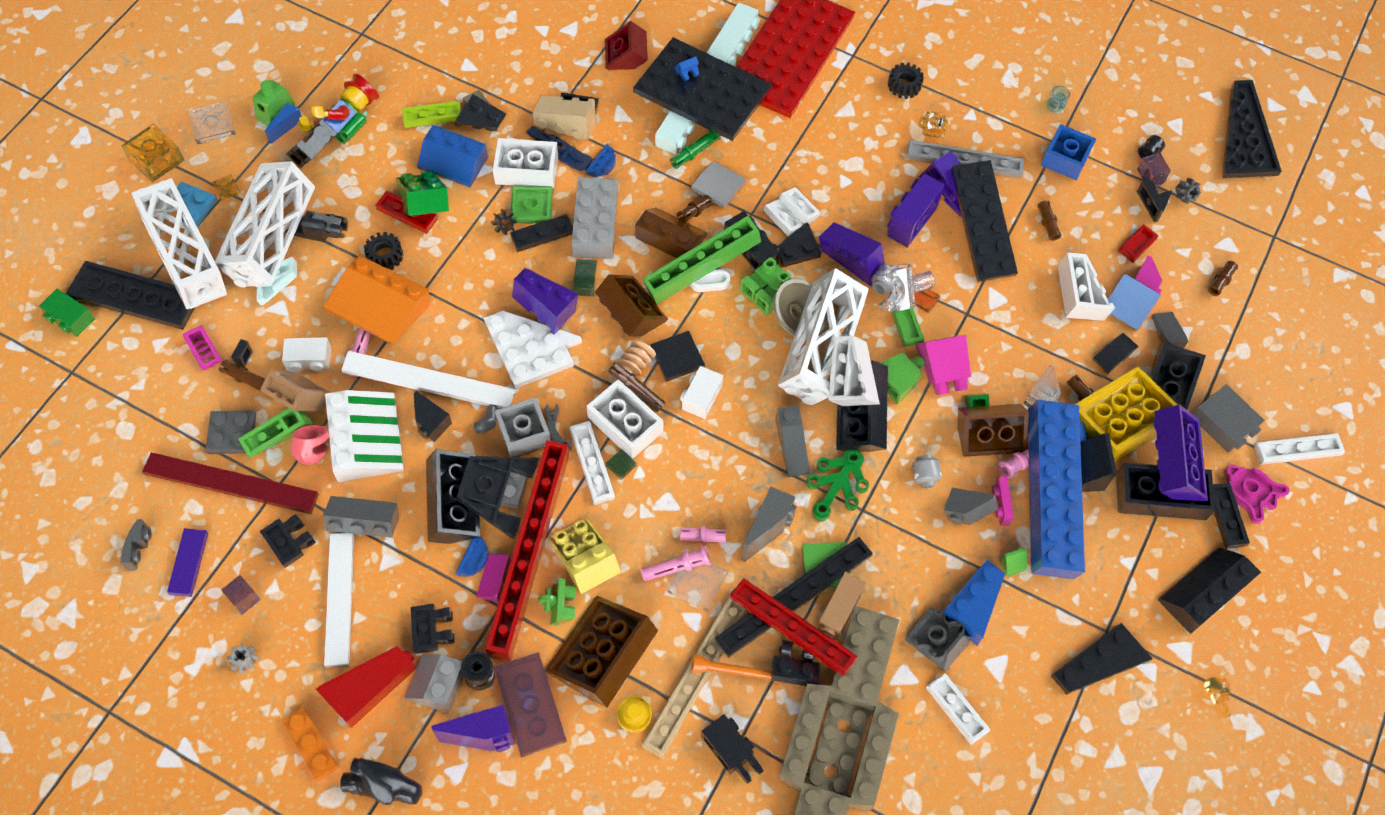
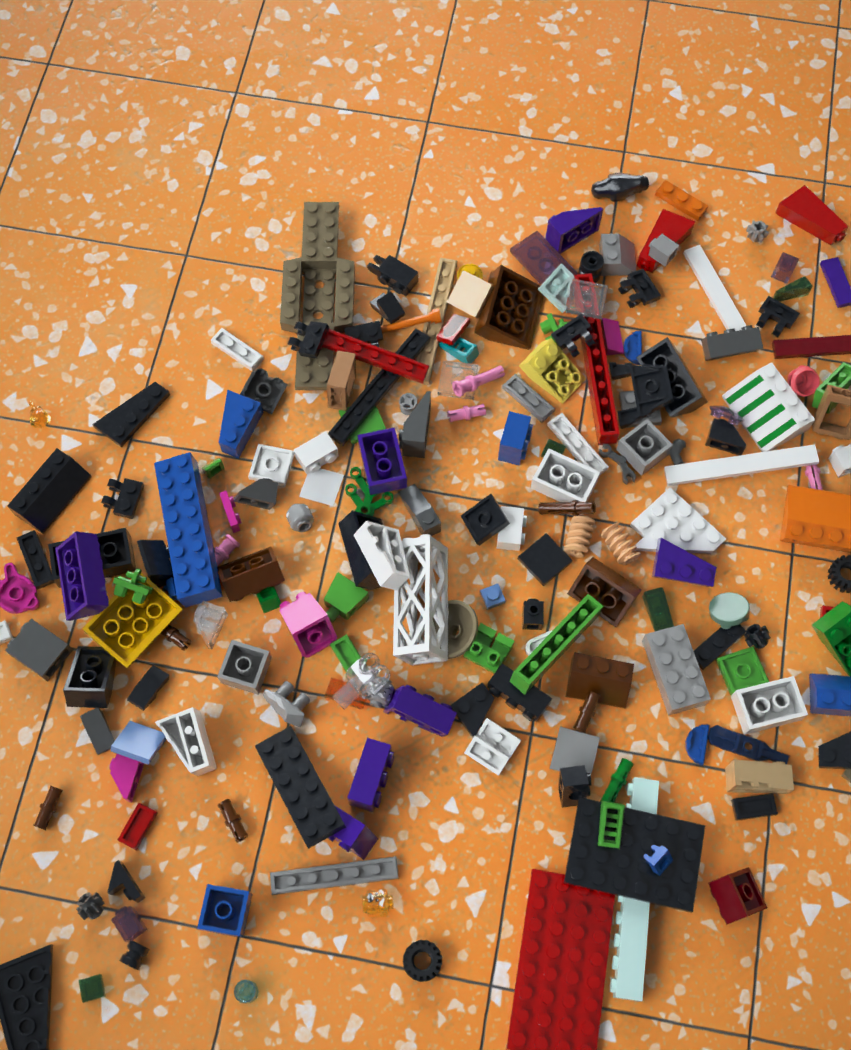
camera: 165 degrees right, 5 degrees up
none -> clear green tile [78,974,106,1003]
none -> black plate [101,478,144,519]
none -> bright green hips [113,568,153,604]
none -> light grey brick [217,640,272,695]
none -> white tile [248,444,295,487]
none -> light grey connector [263,681,310,727]
none -> black plate [287,321,329,358]
none -> white brick [294,431,339,474]
none -> white sticker [299,468,344,506]
none -> dark purple brick [357,427,407,495]
none -> black slope [370,291,406,324]
none -> light grey wheel [399,393,417,415]
none -> tile [436,314,470,345]
none -> teal slope [438,337,479,366]
none -> tile [447,270,494,318]
none -> black tile [461,494,510,546]
none -> medium blue plate [480,584,506,610]
none -> blue brick [498,411,533,466]
none -> light grey tile [502,374,555,423]
none -> black brick [522,599,544,630]
none -> light aqua wing [538,263,574,313]
none -> black plate [551,314,595,358]
none -> black brick [558,765,592,808]
none -> clear tile [566,279,608,319]
none -> bright green slope [598,801,625,849]
none -> light nougat piece [601,522,641,565]
none -> light grey brick [649,234,679,267]
none -> dish [709,405,744,426]
none -> tile [709,592,750,629]
none -> clear green slope [773,276,812,301]
none -> red slope [775,185,849,245]

